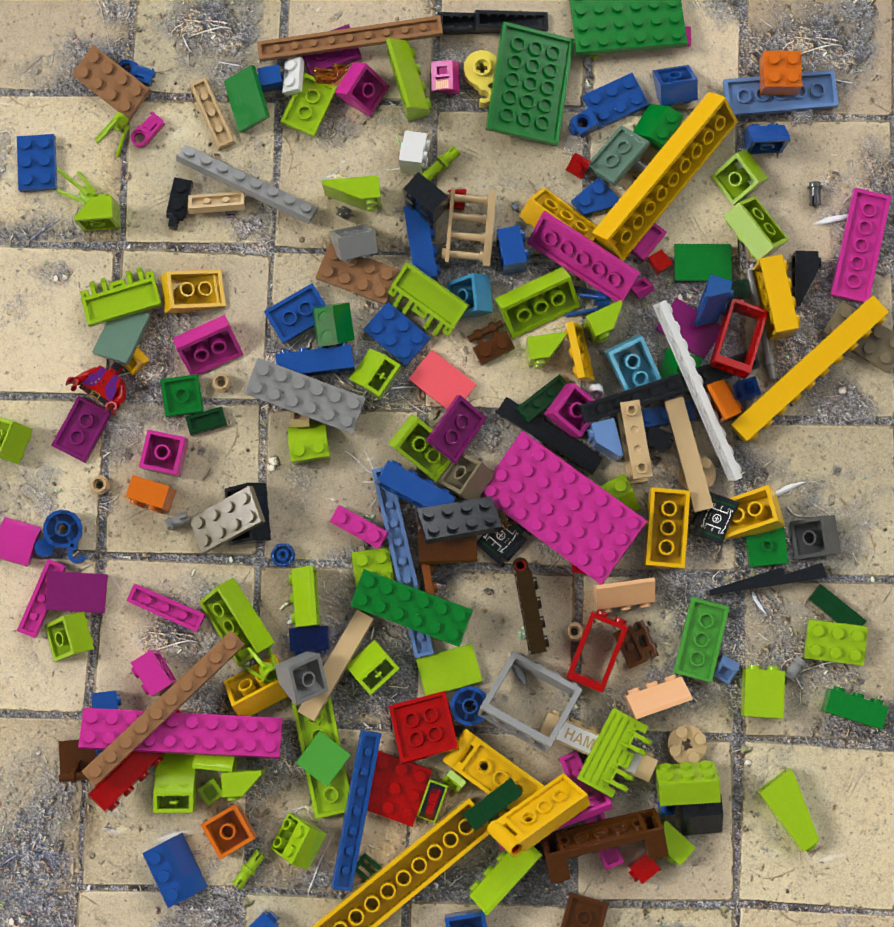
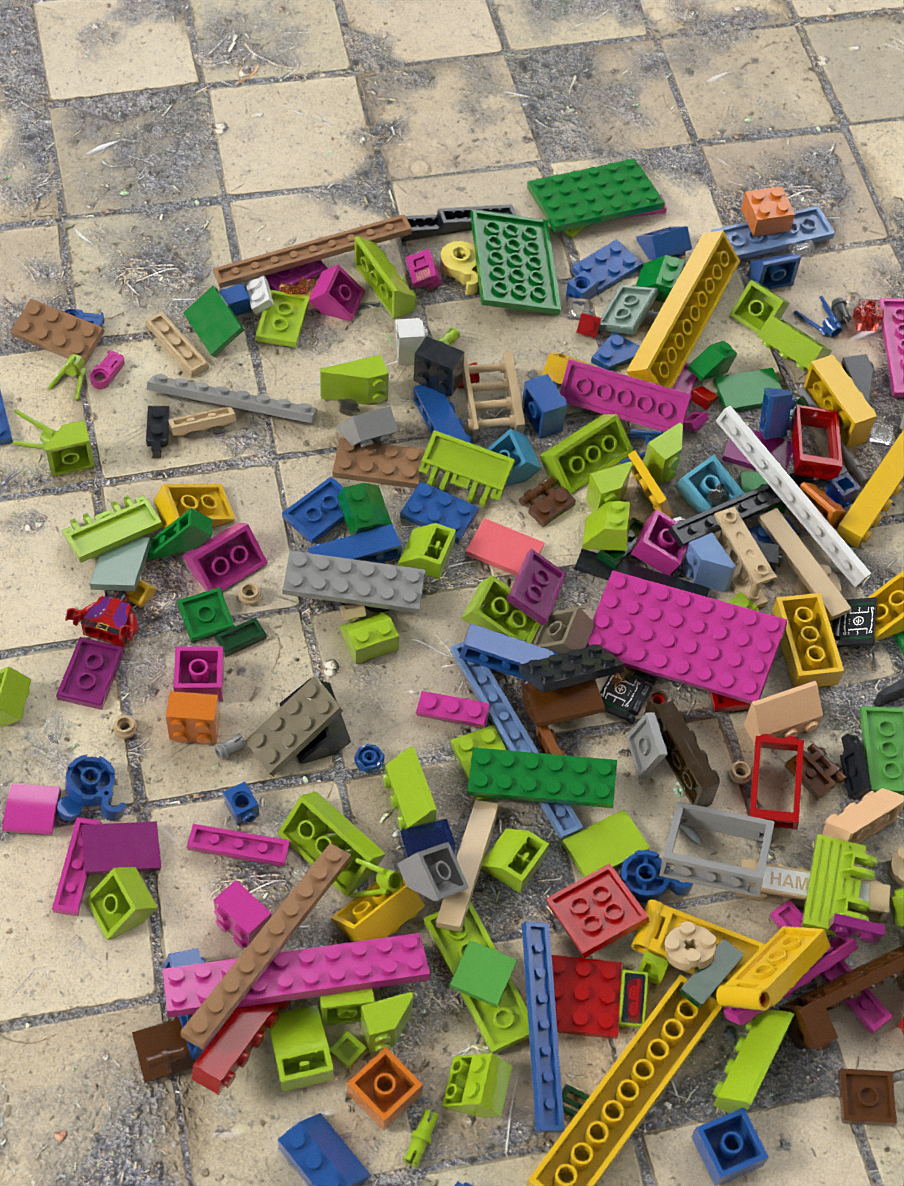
camera: 20 degrees left, 25 degrees down
none -> green slope [148,508,213,561]
none -> blue brick [223,782,259,826]
none -> lime slope [582,501,630,551]
none -> light grey plate [626,712,667,778]
none -> tan plate [665,921,716,971]
none -> green slope [687,341,738,381]
none -> clear smoke plate [708,483,729,508]
none -> blue plant [794,296,843,338]
none -> magenta plate [828,913,886,943]
none -> black hinge [840,733,872,800]
none -> clear red brick [853,299,884,331]

